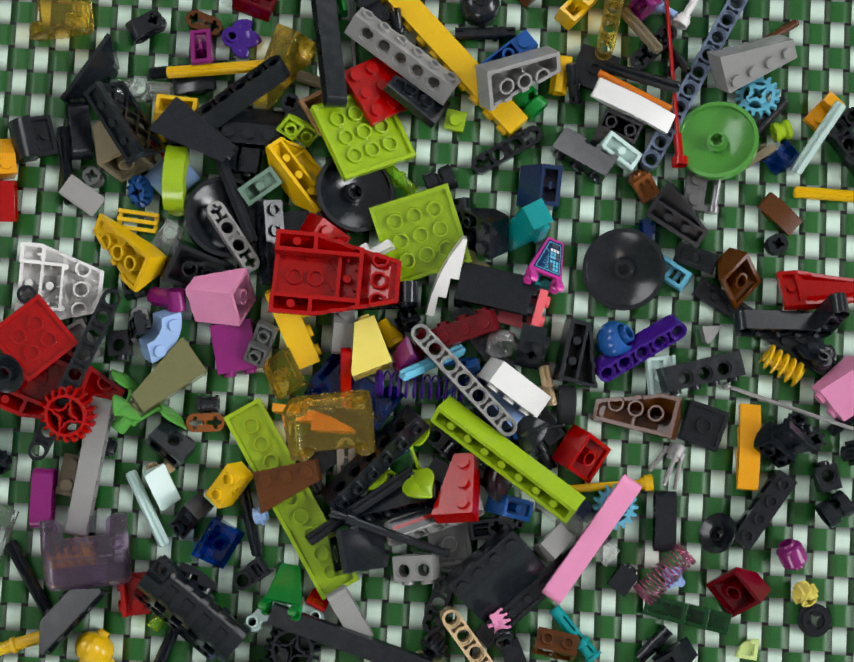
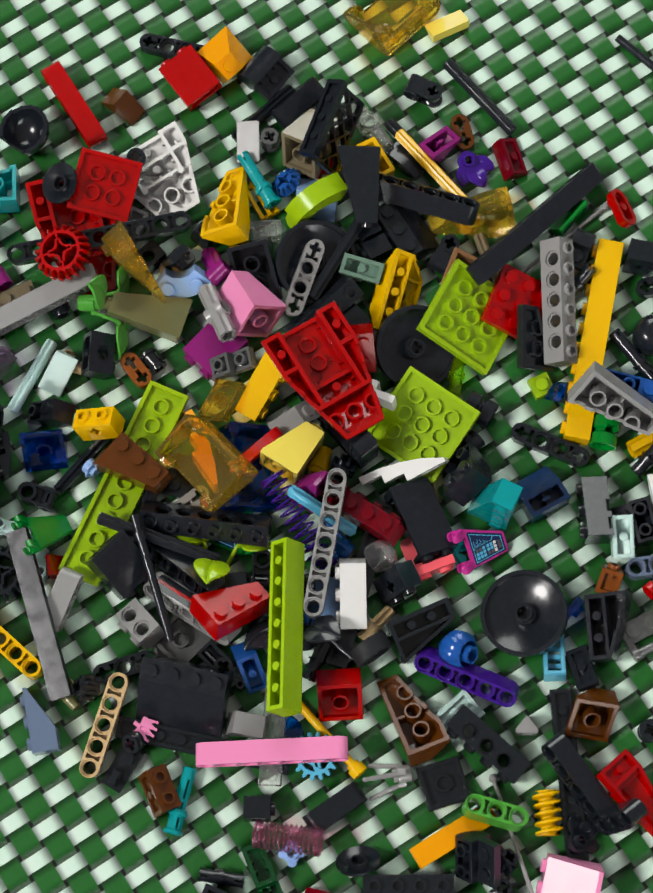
camera: 55 degrees right, 10 degrees down
black wedge [60,33,120,104] -> none
lime slope [276,113,319,148] -> none
none -> clear yellow wedge [100,222,167,304]
none -> light grey piece [198,283,237,343]
none -> teal pin [237,151,281,210]
none -> bright green beam [462,794,529,832]
none -> tile [545,382,568,403]

